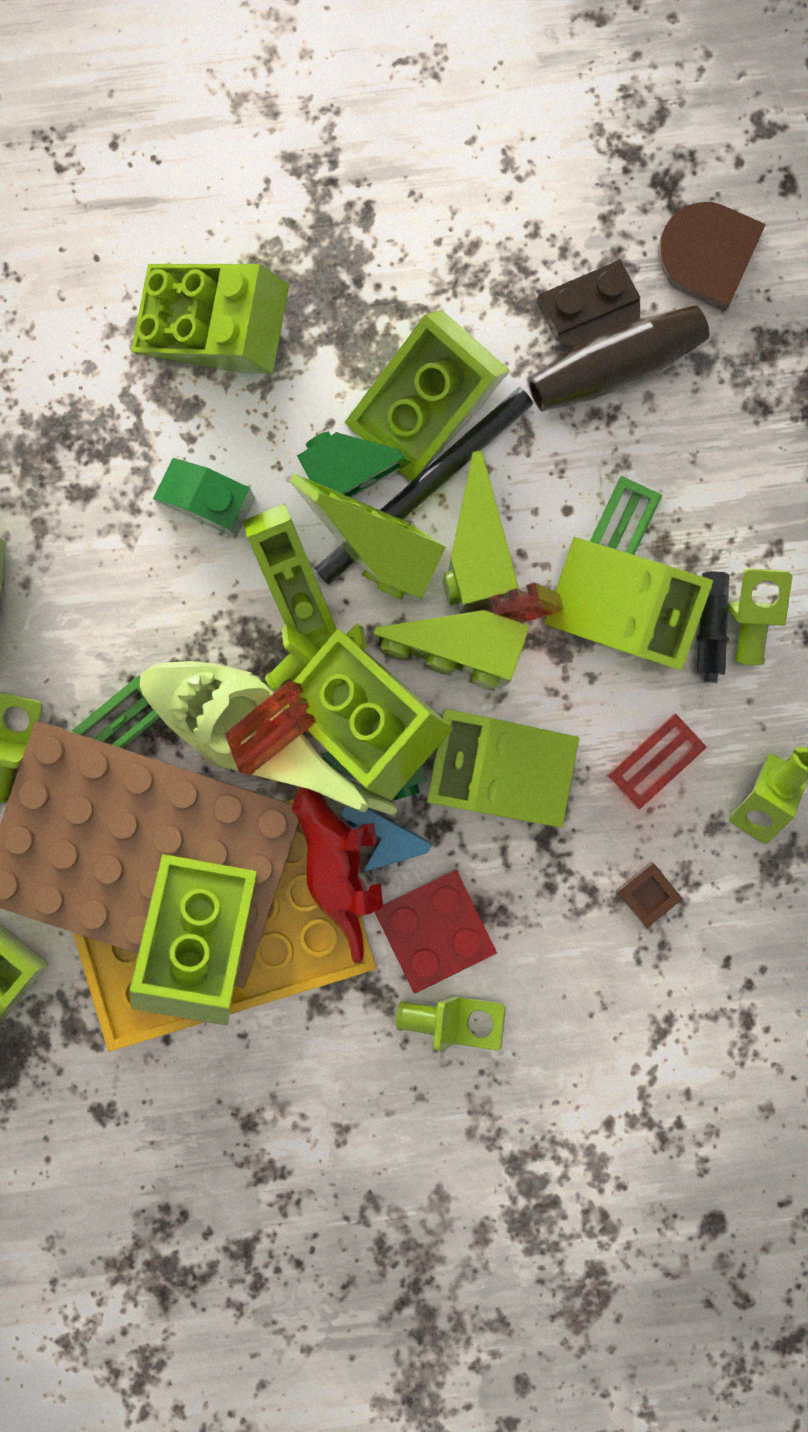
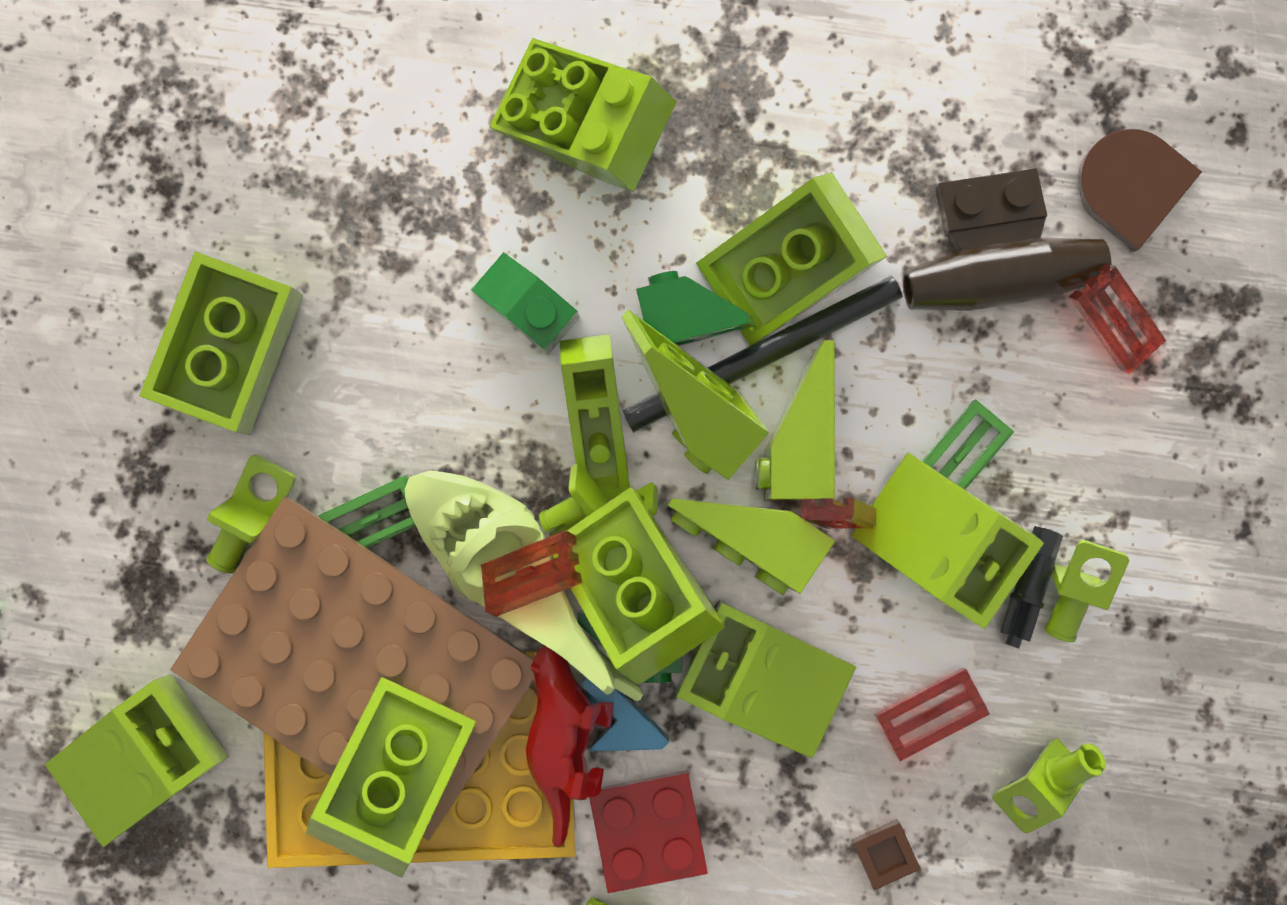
camera: 15 degrees right, 0 degrees up
none -> clear red tile [1069,263,1167,374]

